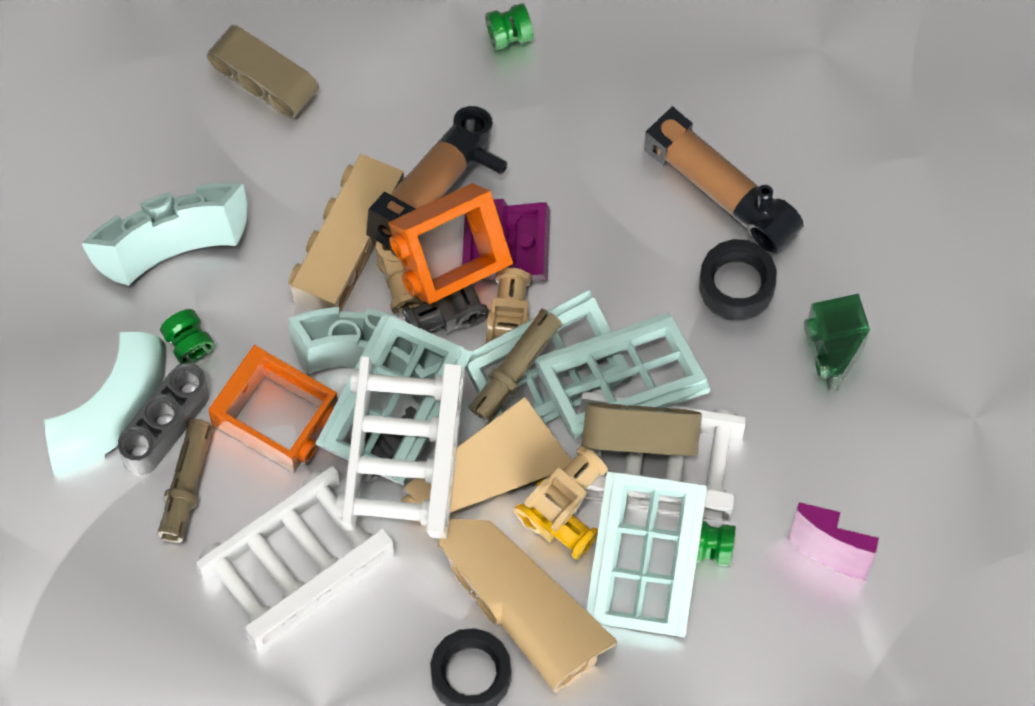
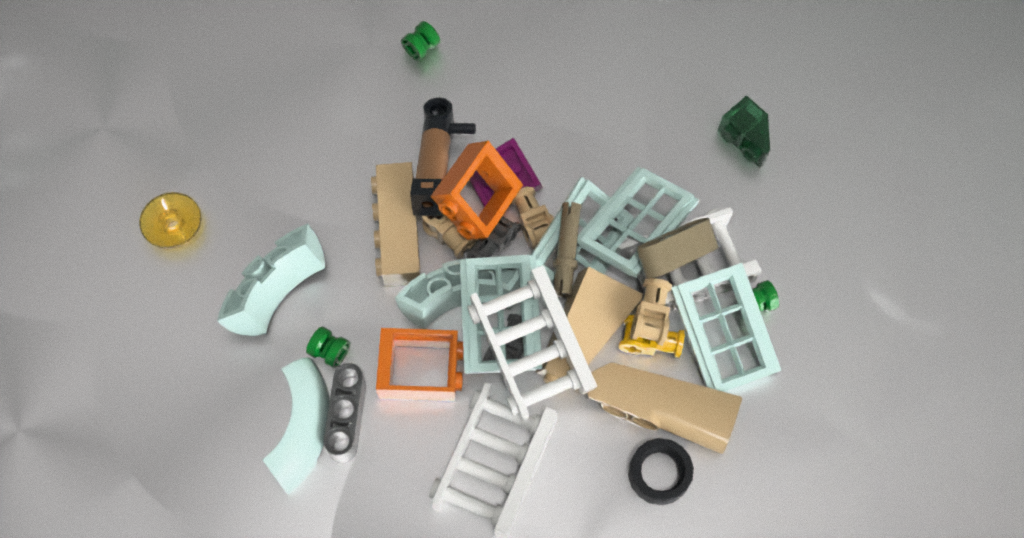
camera: 30 degrees left, 0 degrees up
dark tan pin [157,419,214,543] -> none
dark tan beam [206,25,319,118] -> none
piece [644,106,804,254] -> none
black tyre [699,239,777,320] -> none
slope [789,502,879,581] -> none
none -> clear yellow dish [139,192,202,249]

